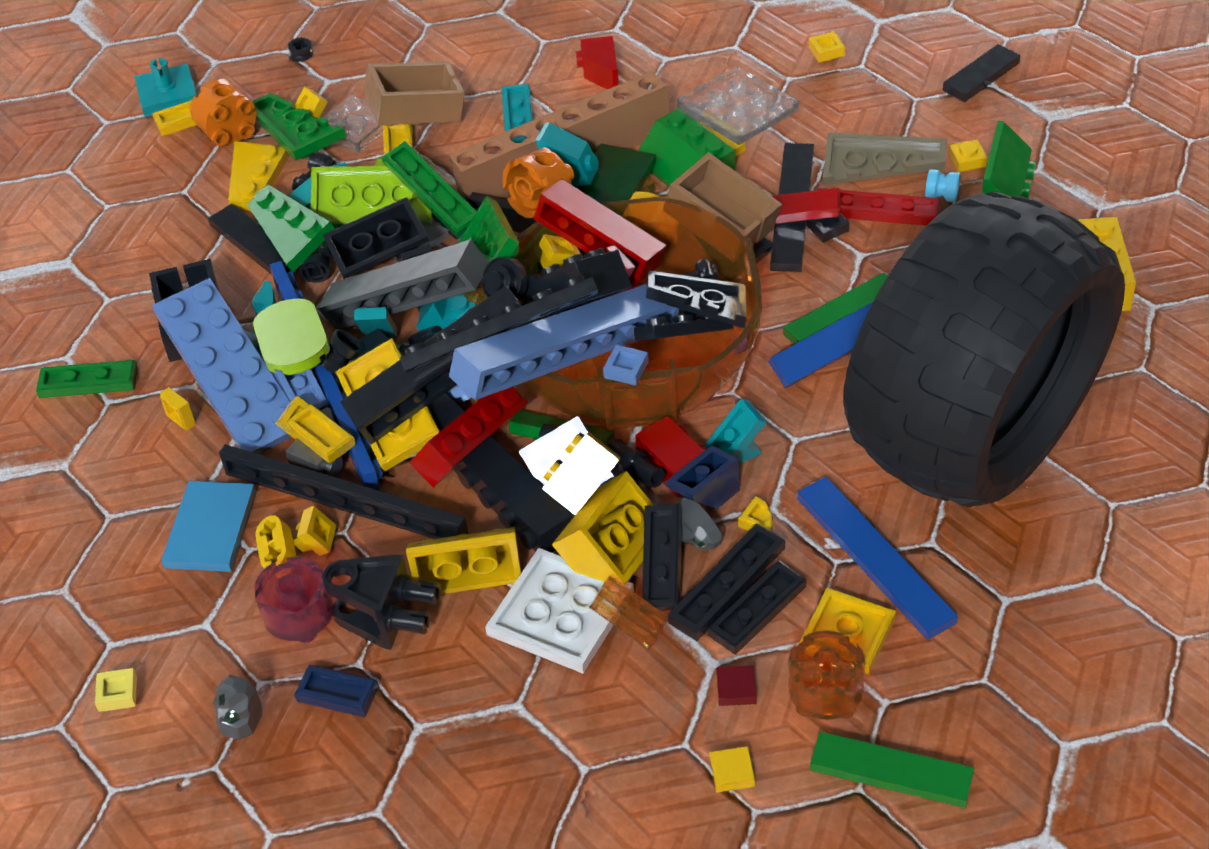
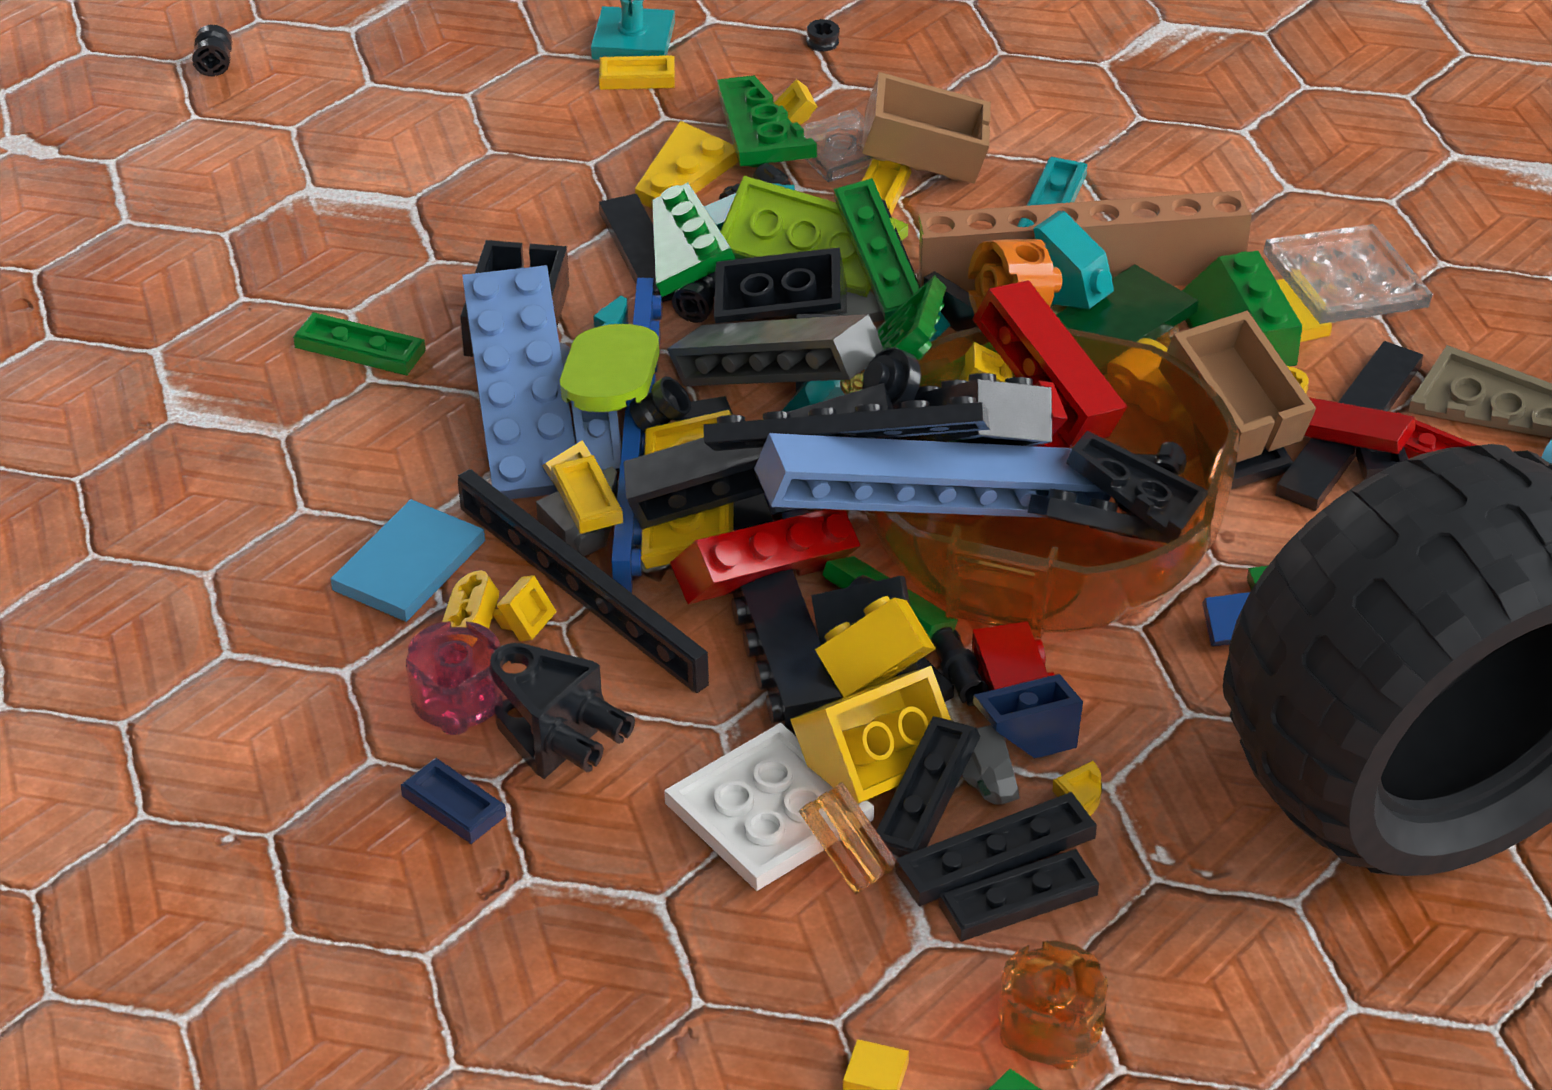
camera: 20 degrees right, 5 degrees down
light yellow plate [95,668,137,712] -> none
yellow tile [160,387,196,431] -> none
orange brick [190,79,257,146] -> none
dark grey rock [213,675,262,740] -> none
teal tile [354,307,397,339] -> none
yellow slope [406,527,521,595] -> none
red slope [576,36,619,89] -> none
medium blue plate [603,345,649,386] -> none
teal slope [704,398,767,464] -> none
dark red tile [716,665,757,706] -> none
blue tile [797,477,958,641] -> none
yellow tile [799,588,896,674] -> none
yellow plate [808,31,845,62] -> none

